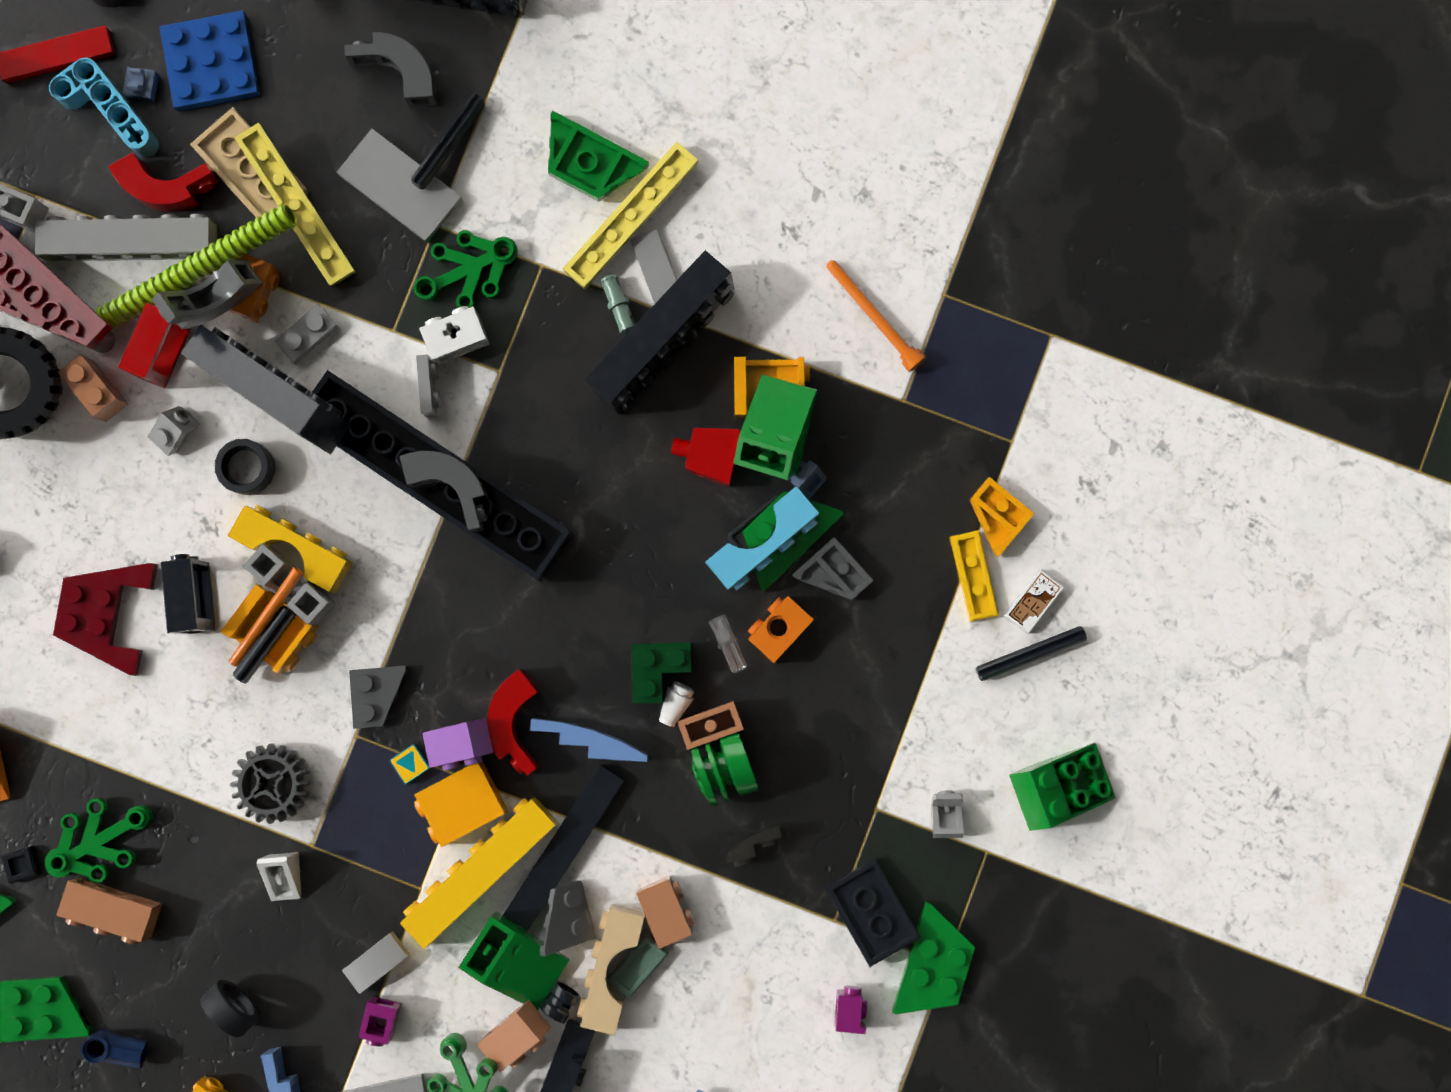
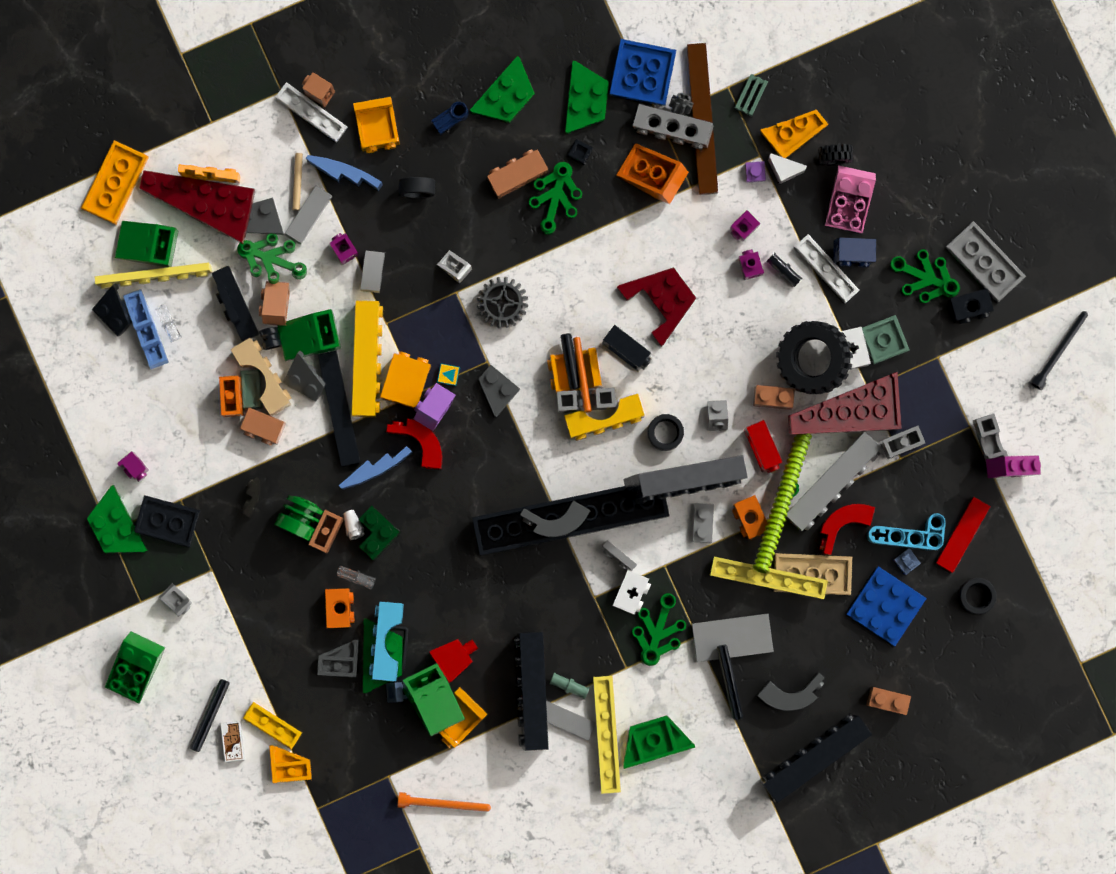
camera: 130 degrees right, 0 degrees up
dark grey arch [152,259,262,329] -> none
none -> orange brick [219,376,243,417]

